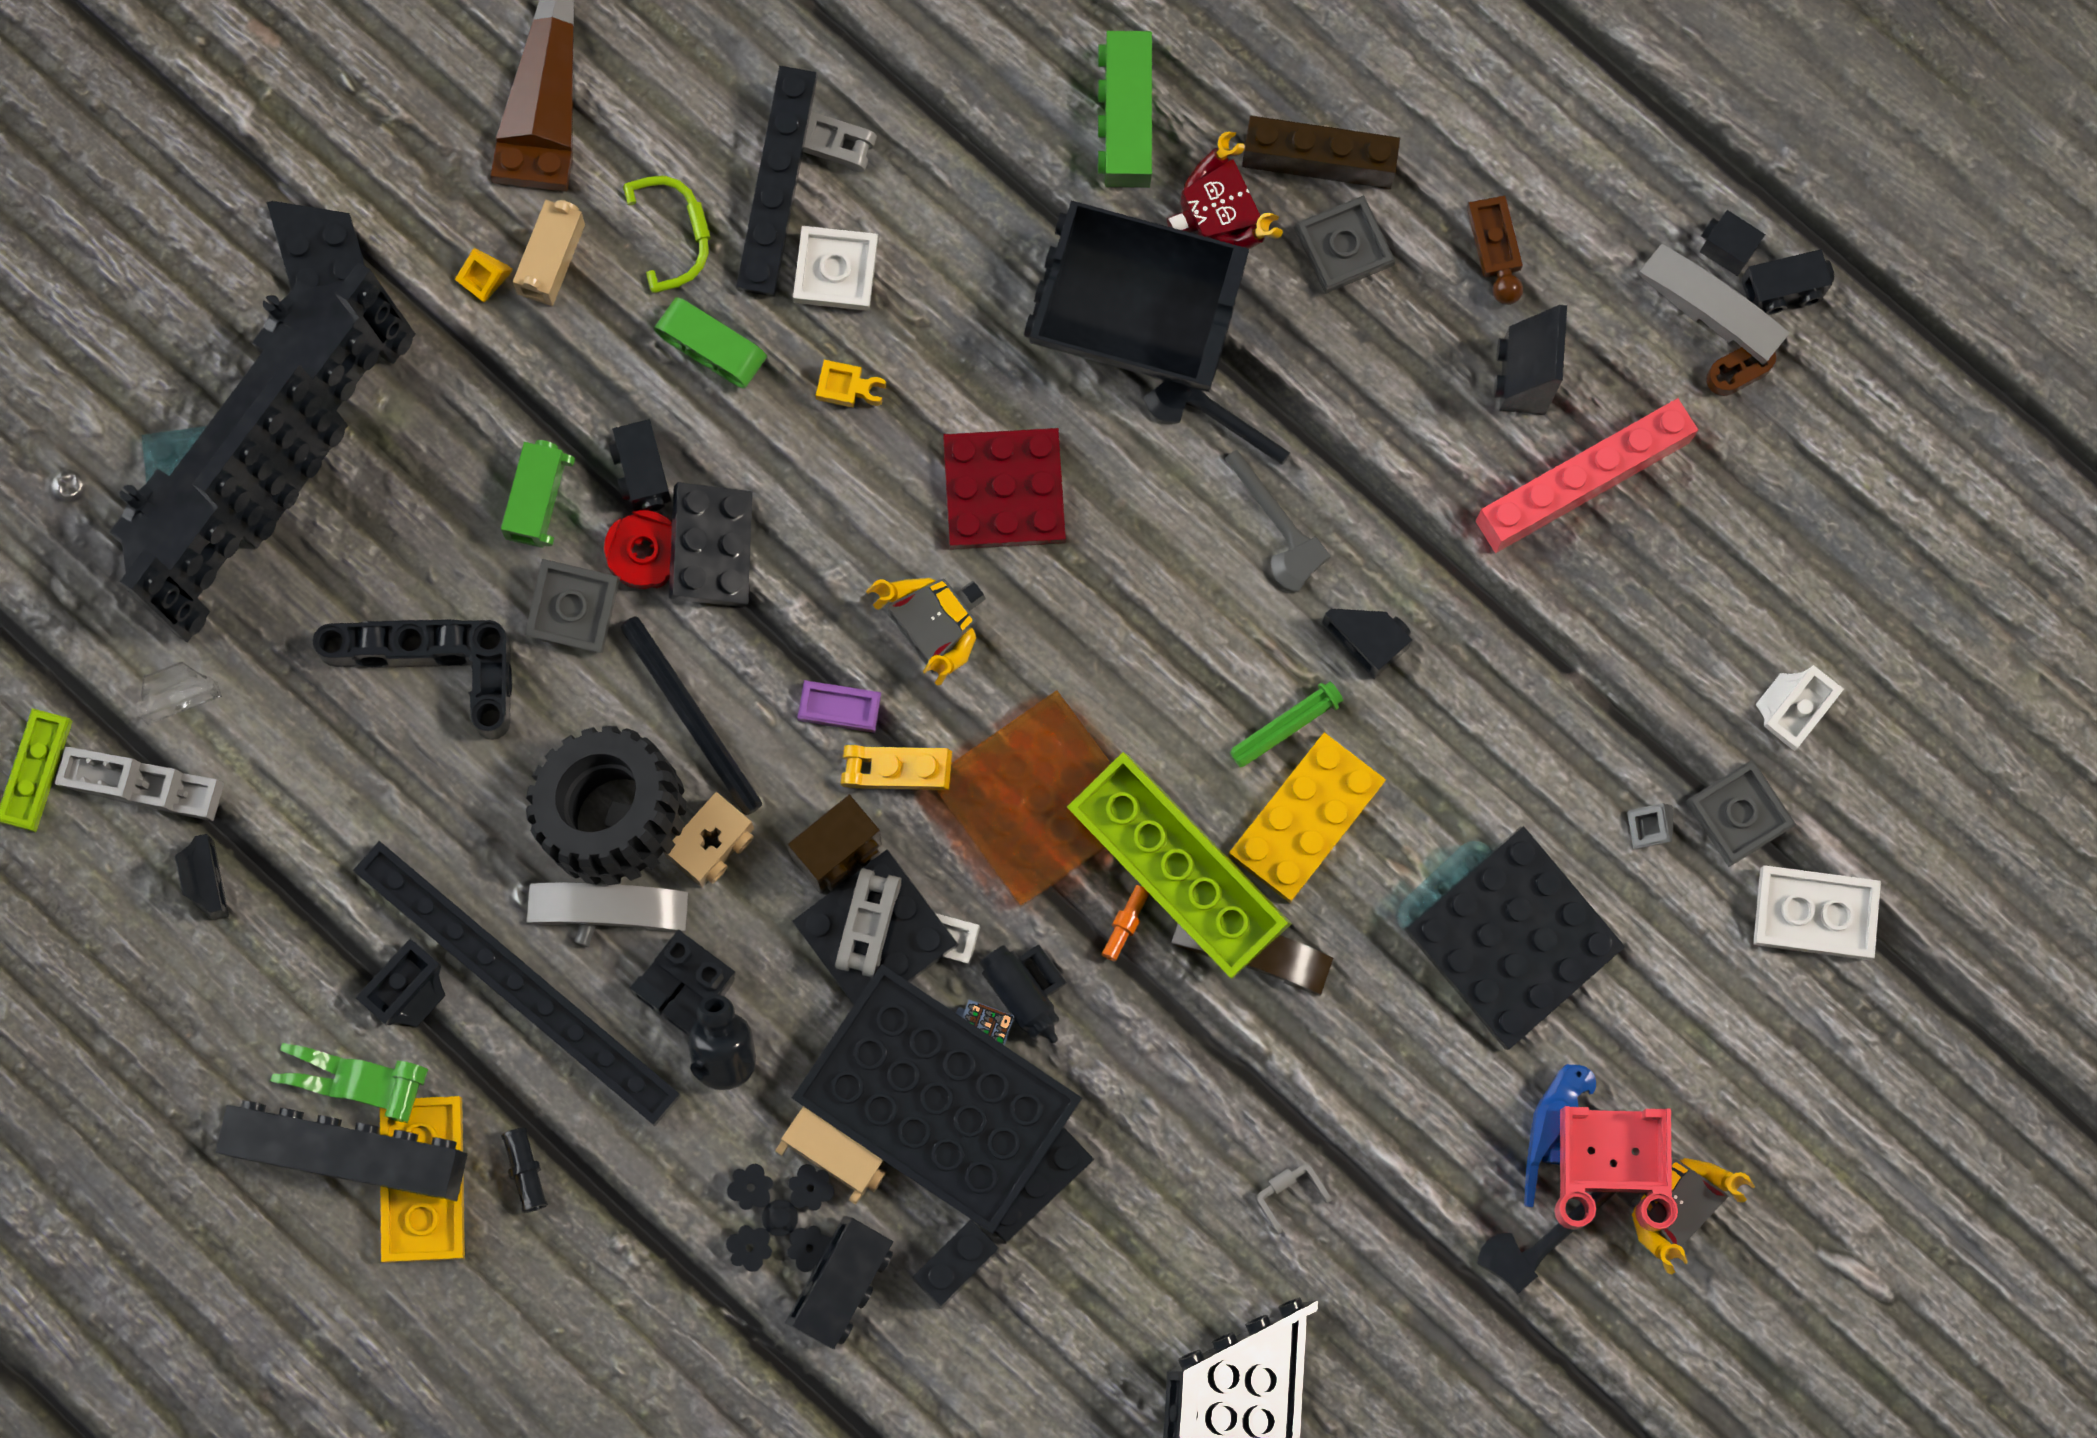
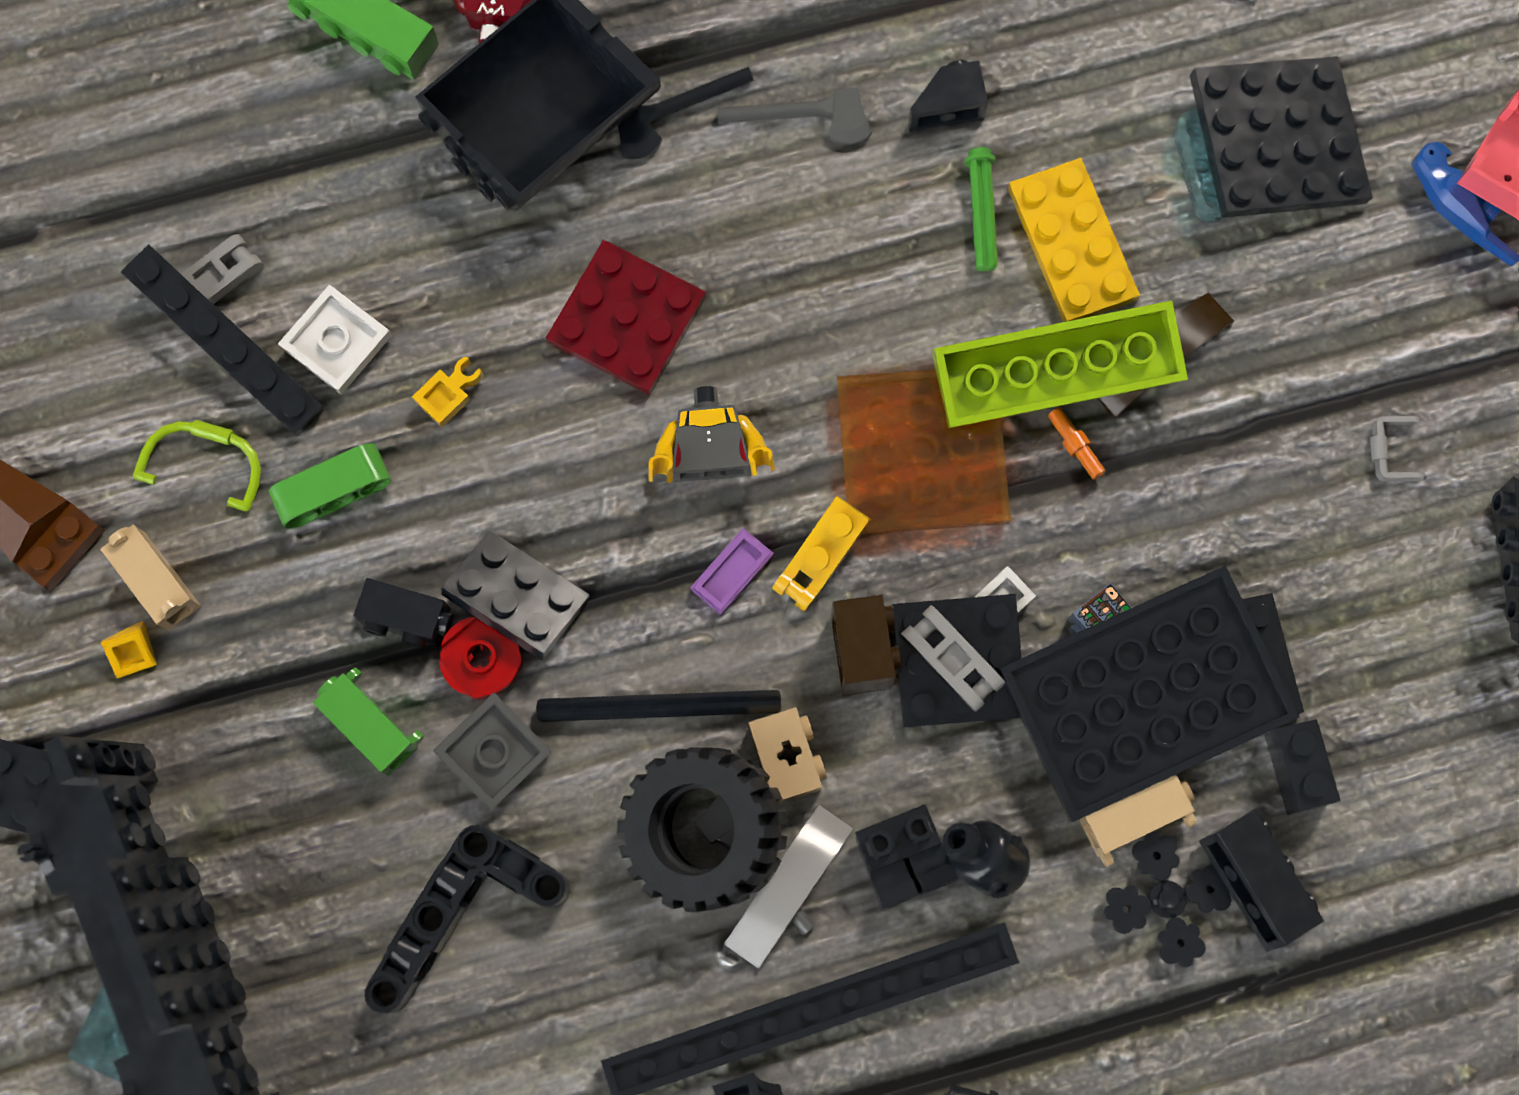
camera: 50 degrees left, 0 degrees up
black piece [979,944,1067,1043] -> none

